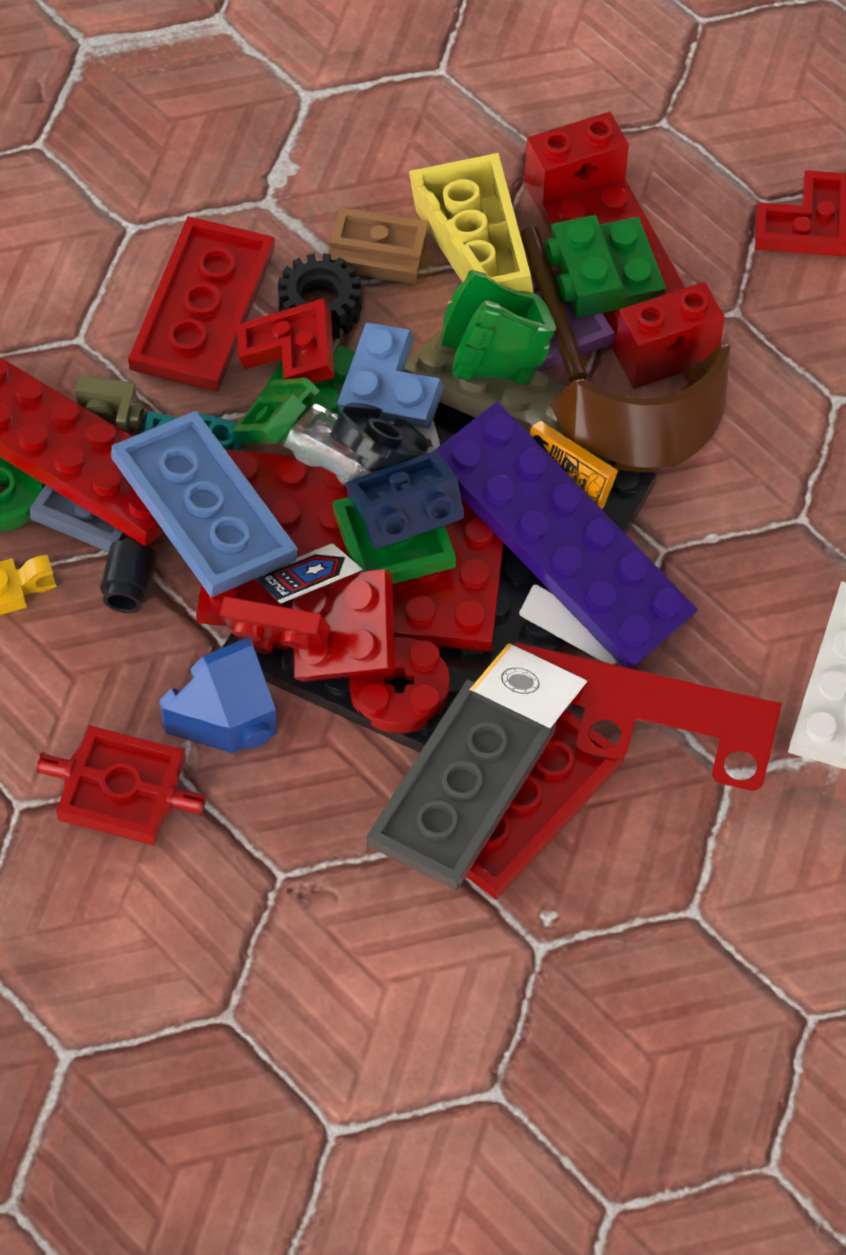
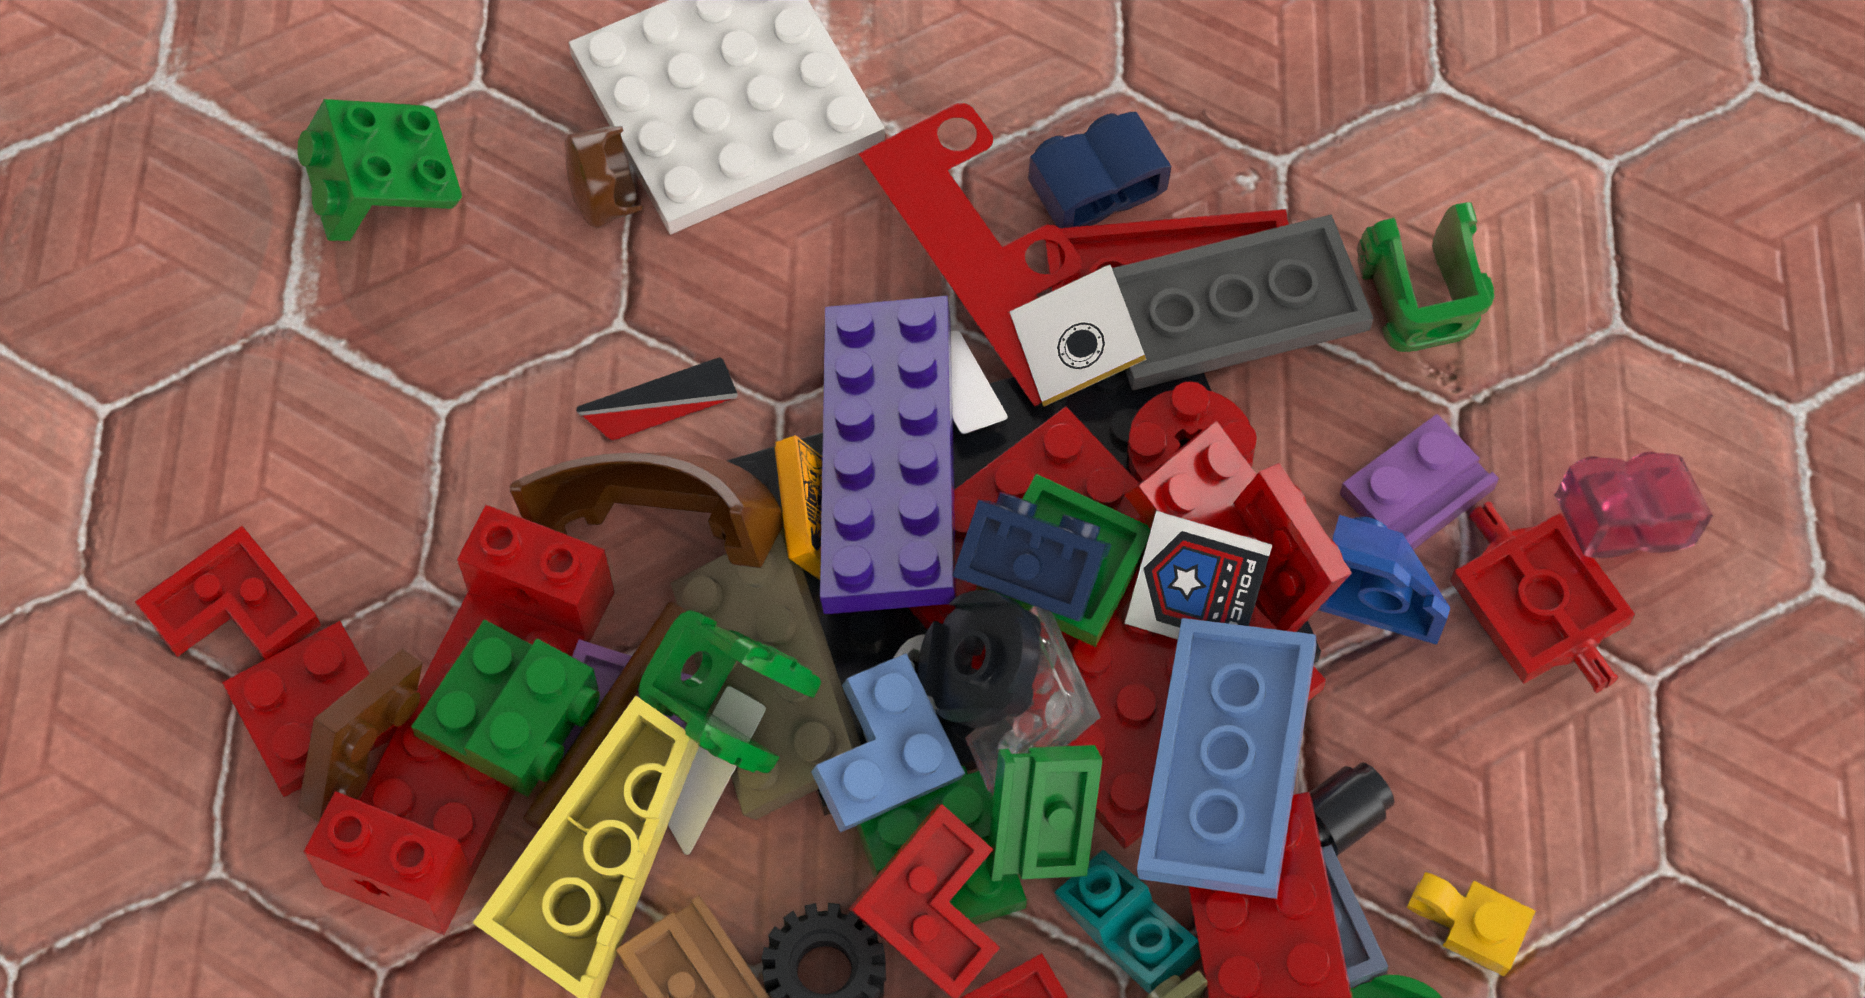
camera: 135 degrees left, 5 degrees up
none -> red plate [222,621,397,797]
none -> reddish brown plate [298,649,423,822]
none -> sticker [576,357,738,441]
none -> dark blue brick [1028,112,1172,228]
none -> medium lavender plate [1340,414,1499,550]
none -> green piece [1357,202,1495,352]
none -> clear pink brick [1554,452,1713,558]

